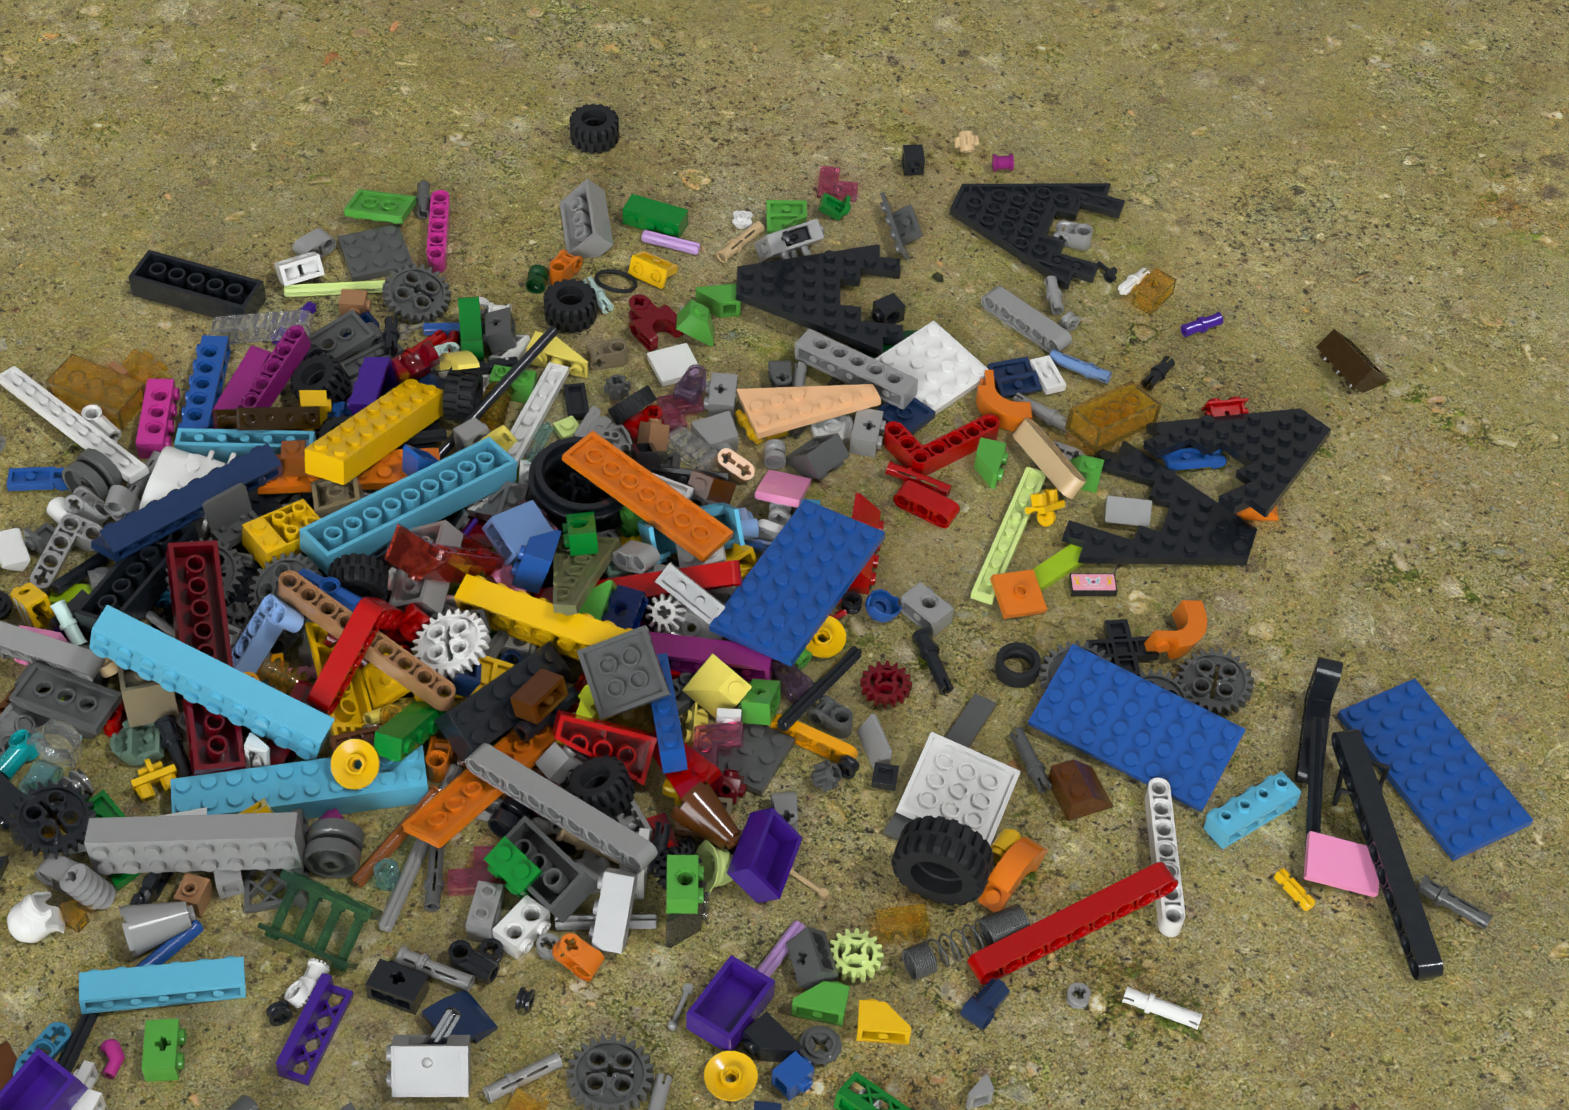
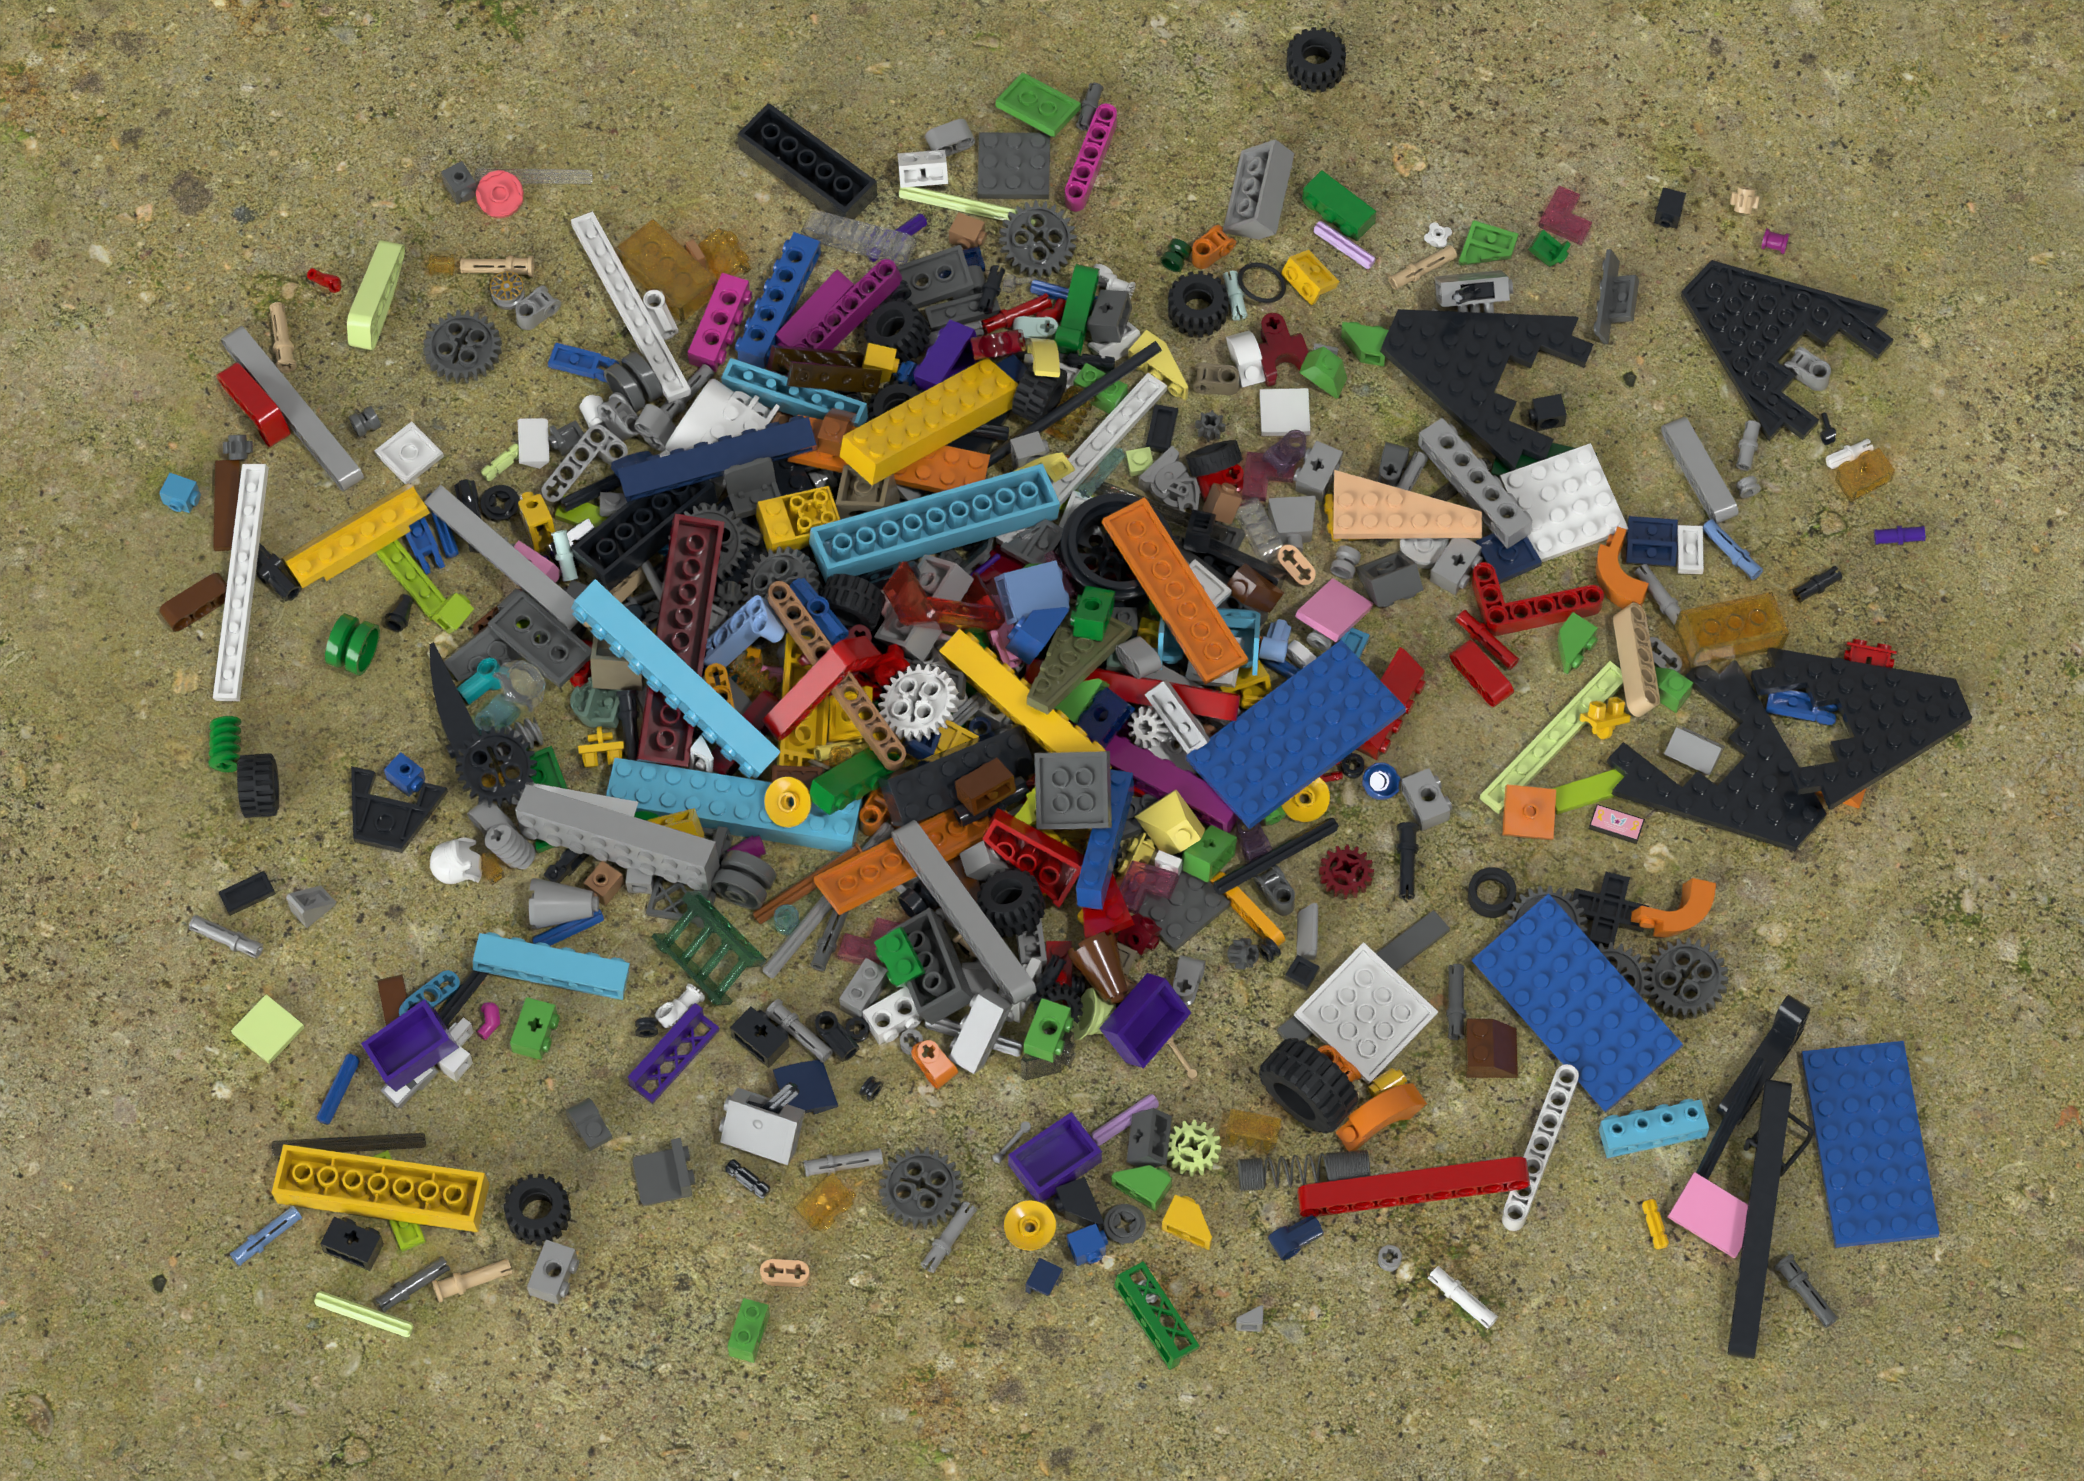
camera: 25 degrees right, 15 degrees up
blue slope [402,444,439,476] -> none
dark brown slope [1316,329,1389,393] -> none
none -> white brick [1226,331,1265,387]

